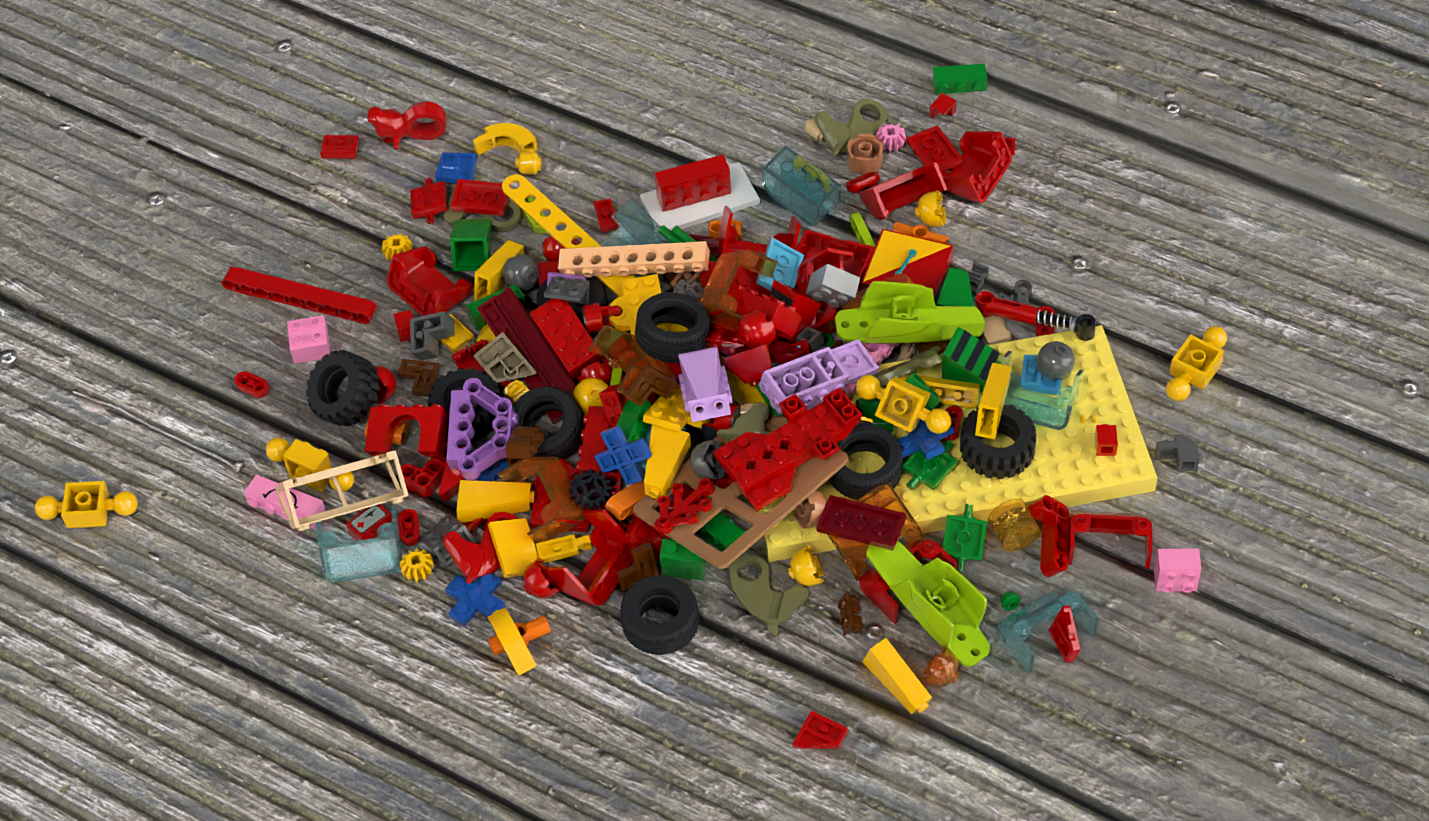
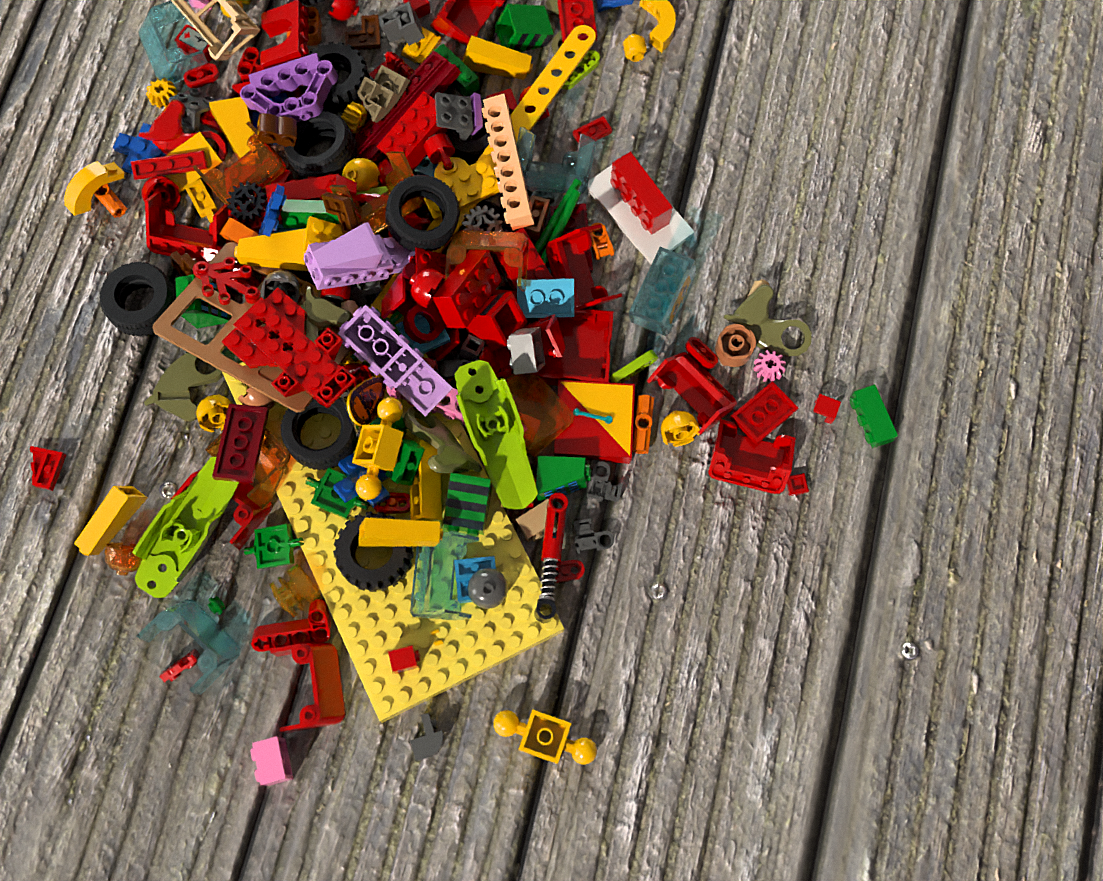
camera: 70 degrees right, 20 degrees up
dark grey cylinder [502,254,539,292] -> none
reddish brown hinge [838,591,862,636] -> none
none -> red tile [131,150,208,180]

